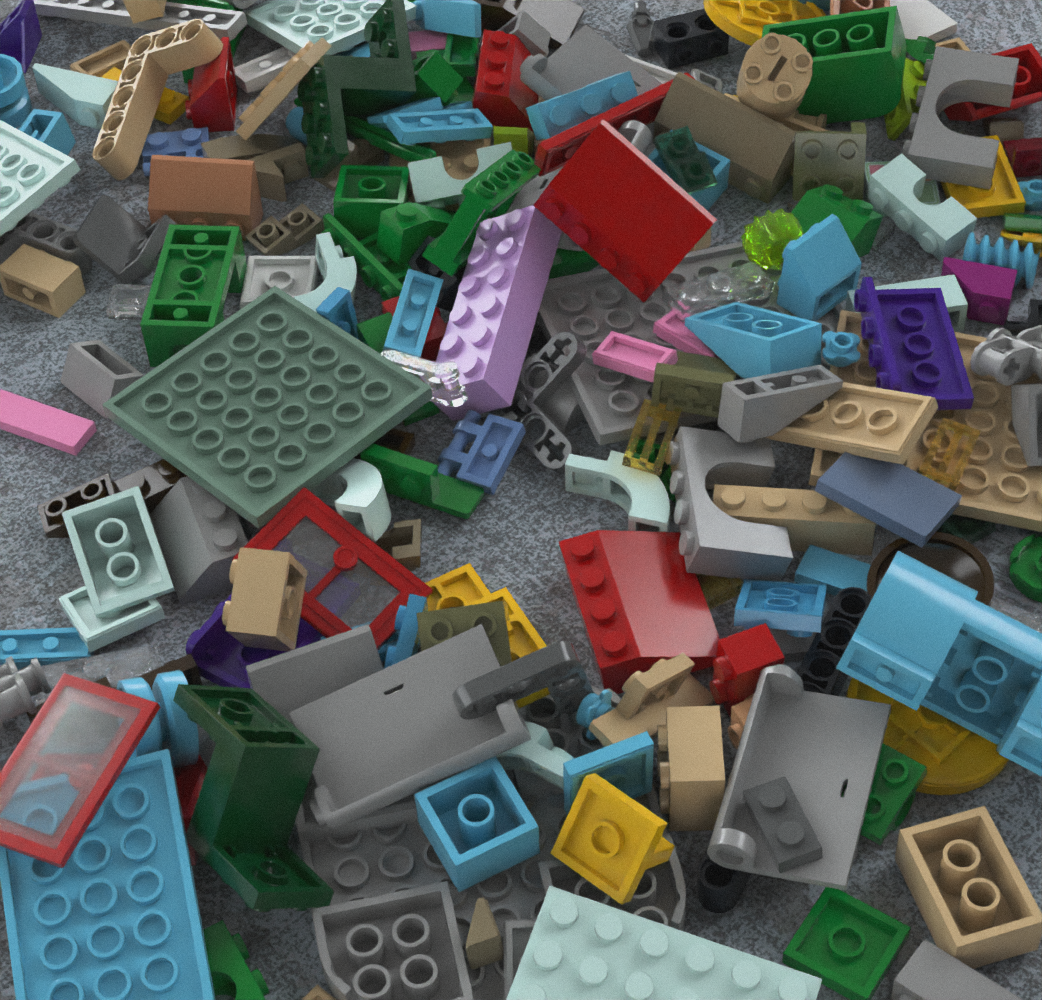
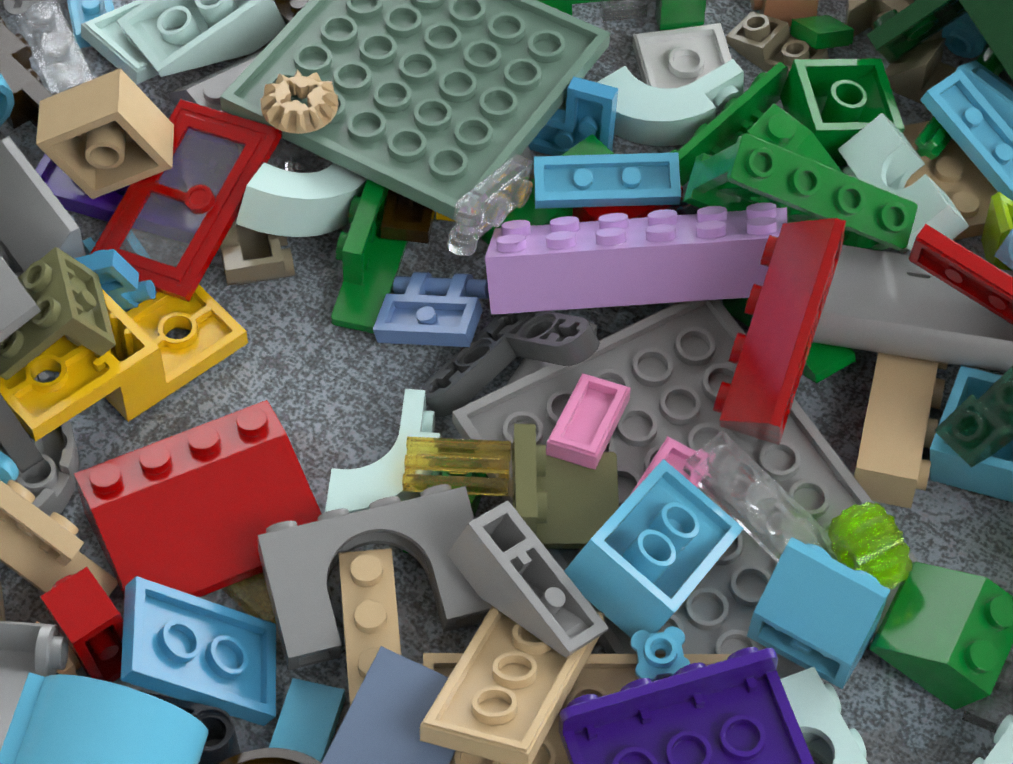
camera: 75 degrees right, 5 degrees up
none -> tan gear [260,69,338,134]
none -> green tile [790,15,854,50]

